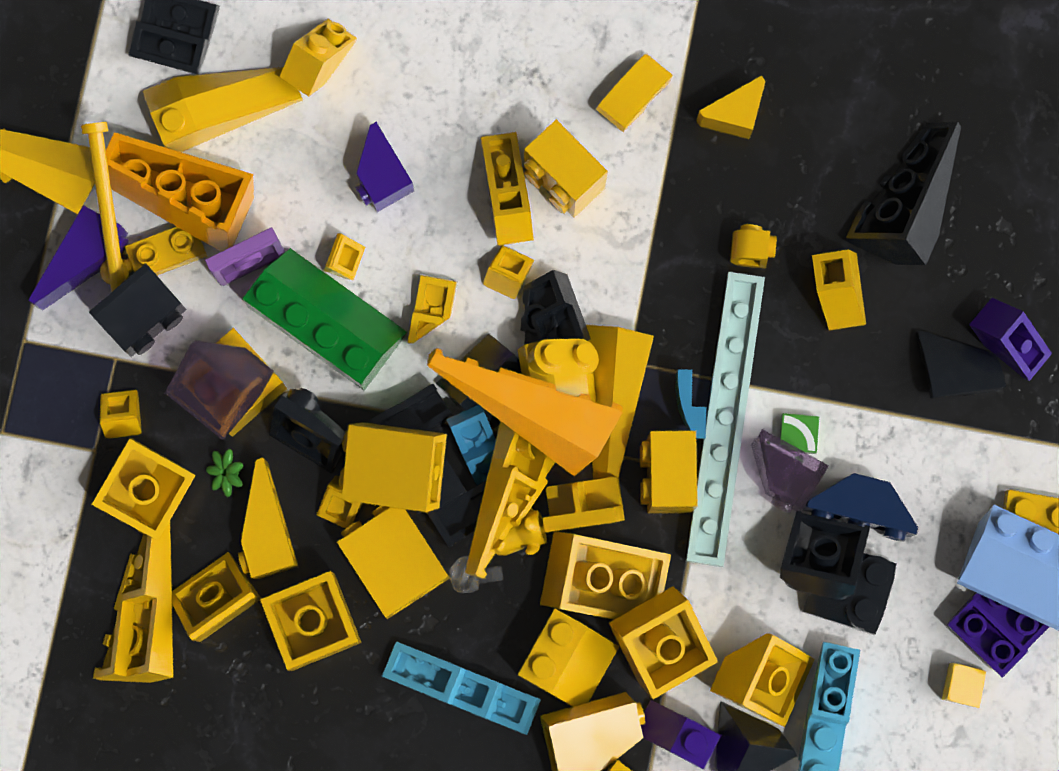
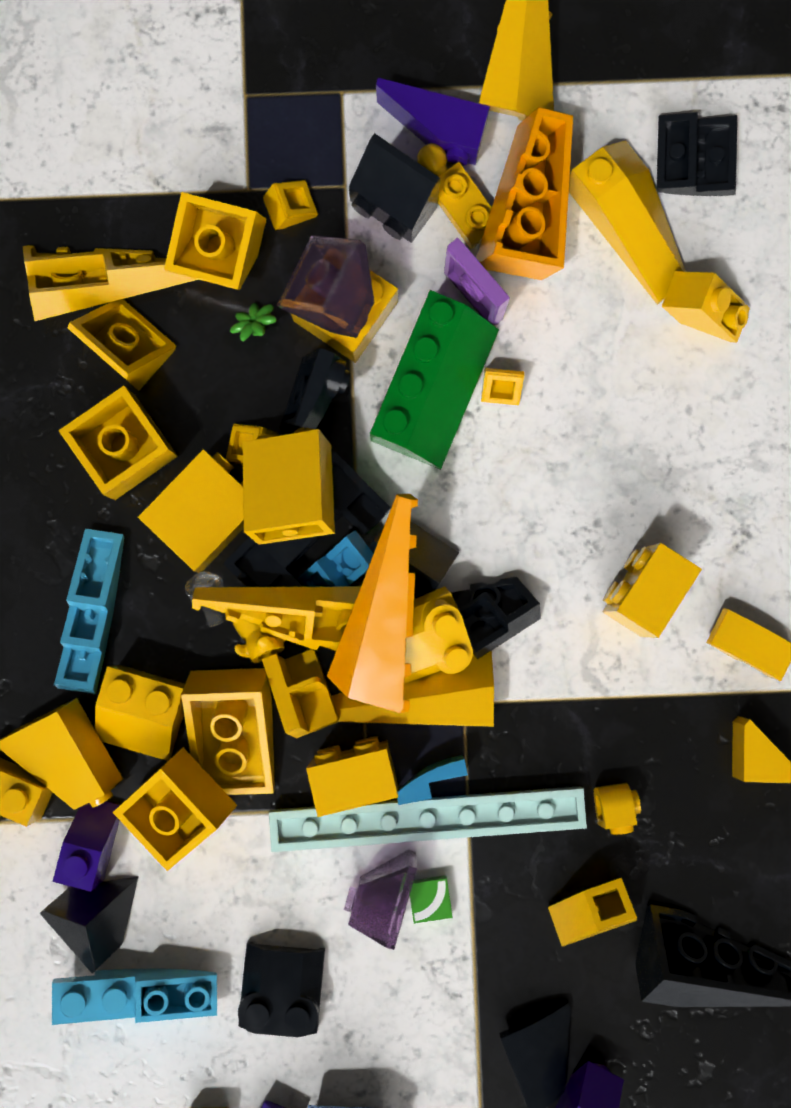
camera: 80 degrees right, 5 degrees up
yellow bar [81,122,125,292] -> none
yellow slope [238,458,298,580] -> none
dark purple slope [355,122,414,212] -> none
yellow slope [407,275,458,344] -> none
yellow slope [481,132,534,246] -> none
yellow slope [483,245,534,299] -> none
yellow slope [710,633,815,727] -> none
black slope [780,510,870,599] -> none
dark blue slope [803,473,918,542] -> none

